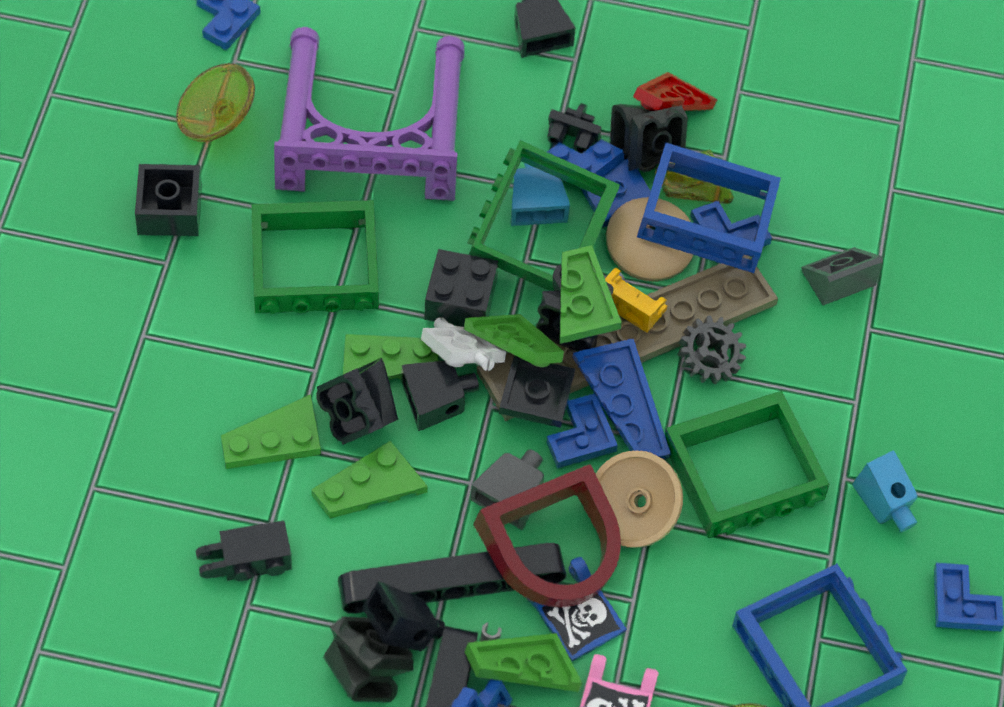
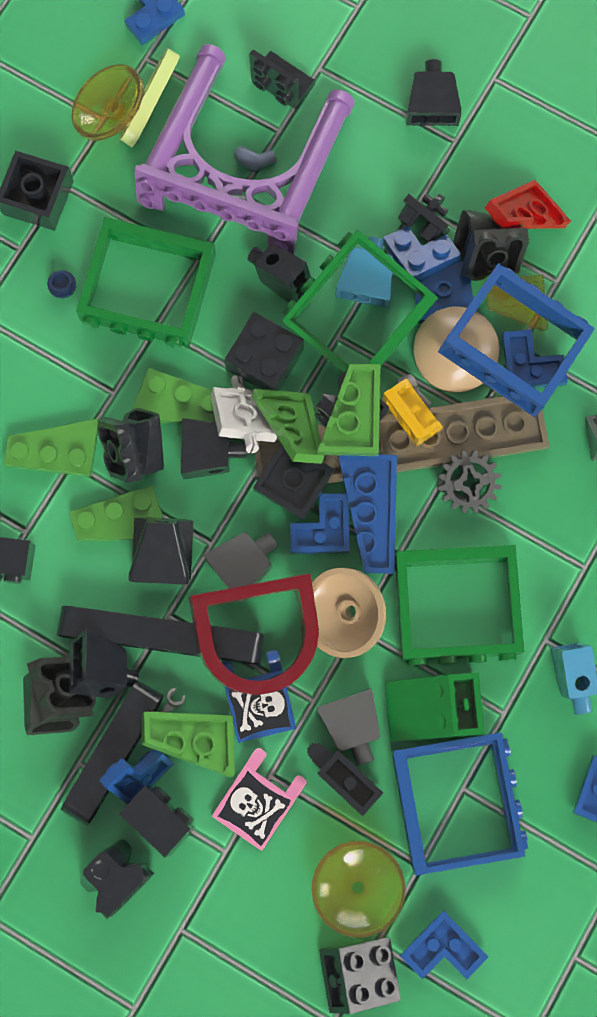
camera: 25 degrees right, 20 degrees up
none -> dark blue plate [47,270,76,299]
none -> yellowish green beam [119,48,180,147]
none -> black piece [128,517,193,585]
none -> sand blue arm [234,146,277,172]
none -> black torso [247,244,311,303]
none -> black bracket [249,50,315,110]
none -> black hinge [307,742,383,816]
none -> dark grey torso [317,689,380,766]
none -> green slope [385,672,485,743]

